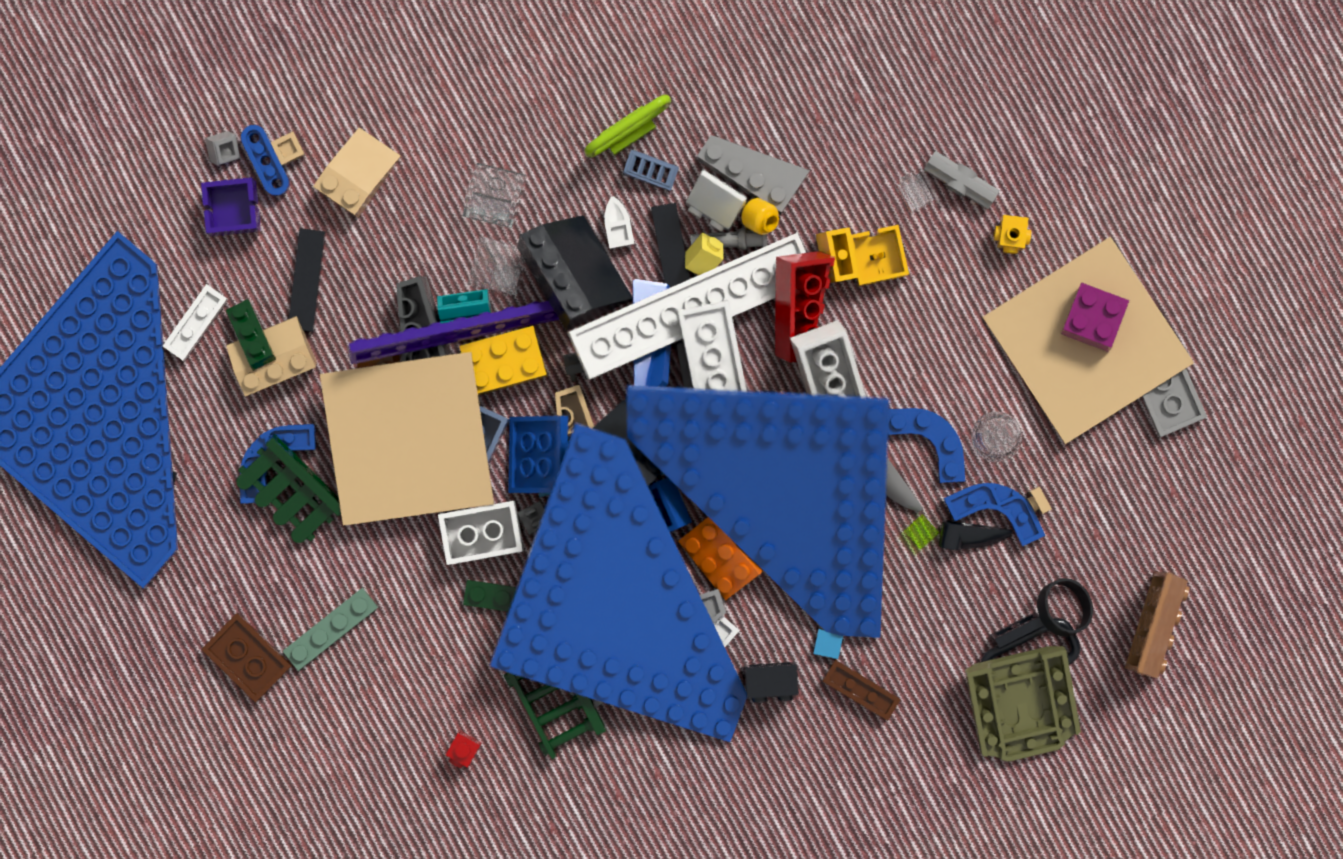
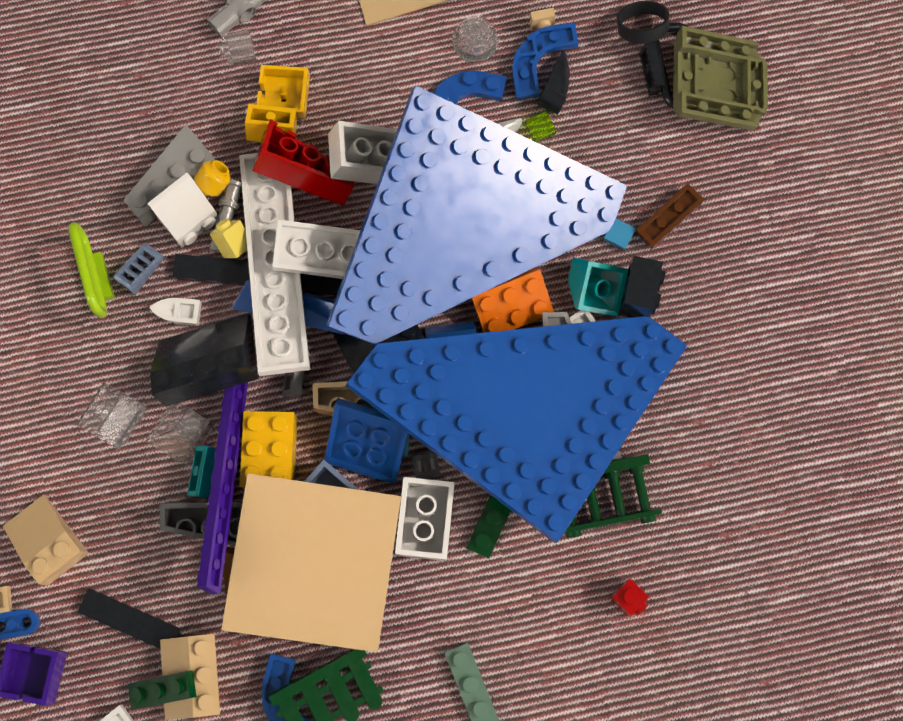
camera: 75 degrees left, 10 degrees down
none -> teal slope [568,257,629,317]

